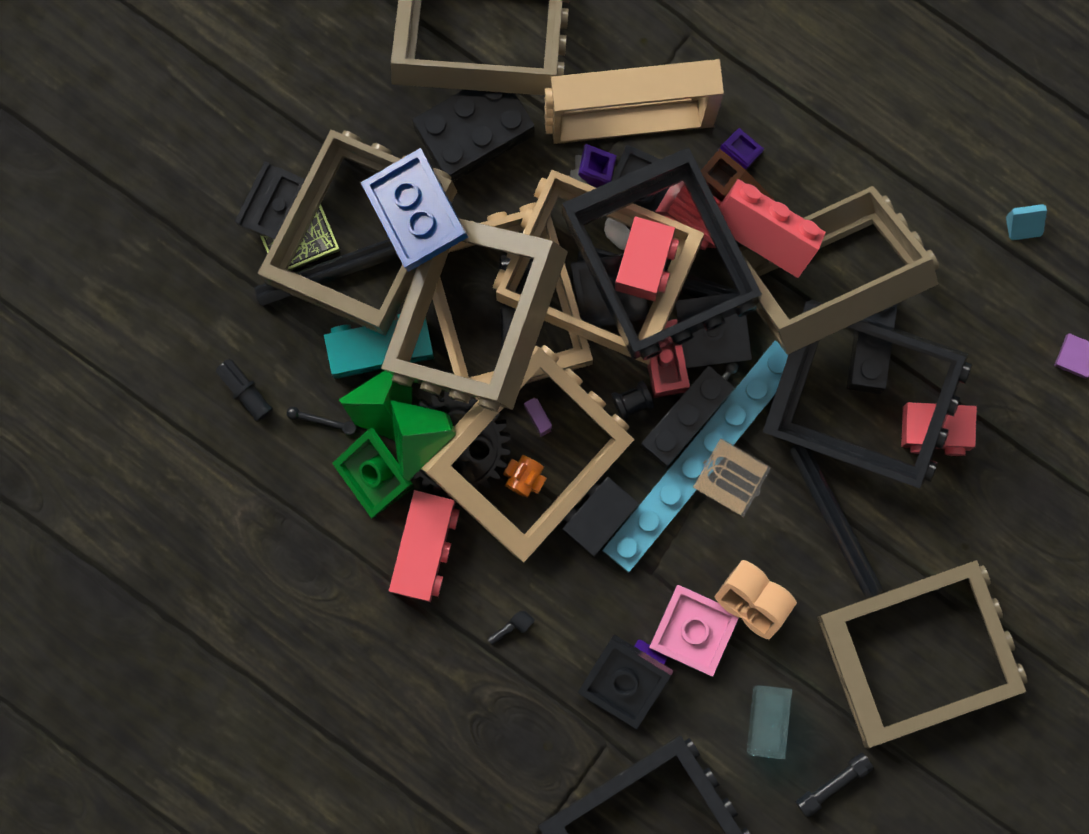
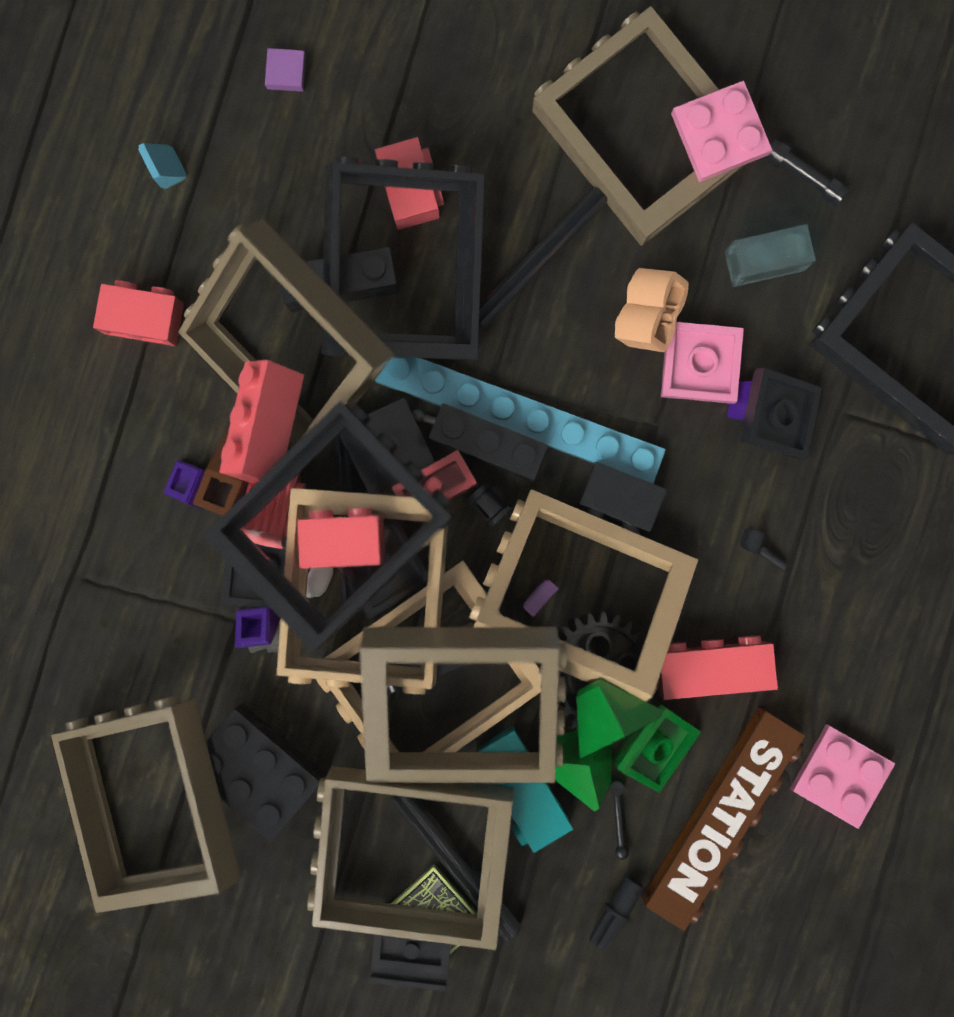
camera: 100 degrees left, 5 degrees up
plate [361,148,468,272] -> none
orange gear [503,455,547,498] -> none
tan window [544,59,724,144] -> none
clear piece [693,438,771,517] -> none
none -> coral brick [93,280,184,347]
none -> reddish brown brick [641,707,805,931]
none -> bright pink plate [671,81,772,182]
none -> bright pink plate [790,724,895,829]

